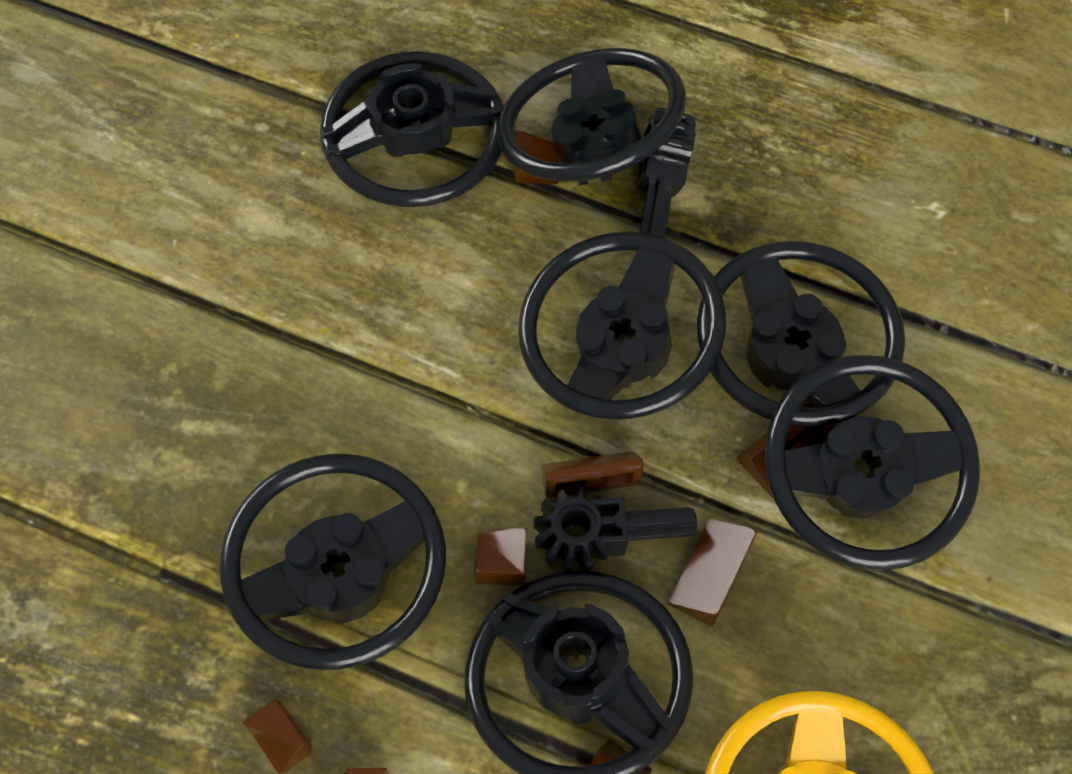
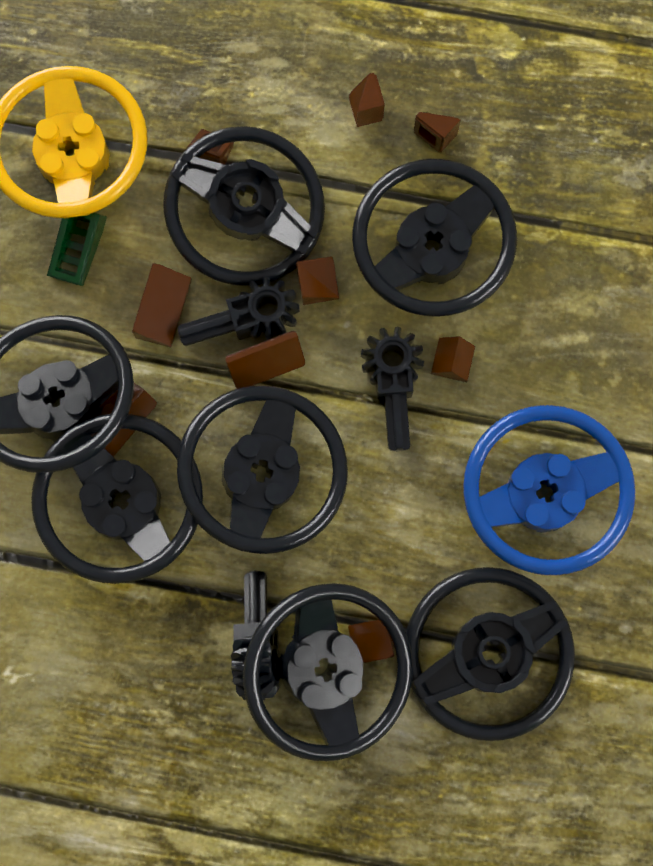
camera: 170 degrees right, 15 degrees up
none -> dark green slope [47,213,107,286]
none -> black gear [361,327,424,452]
none -> reddish brown slope [431,336,475,383]
none -> blue piece [463,405,635,575]

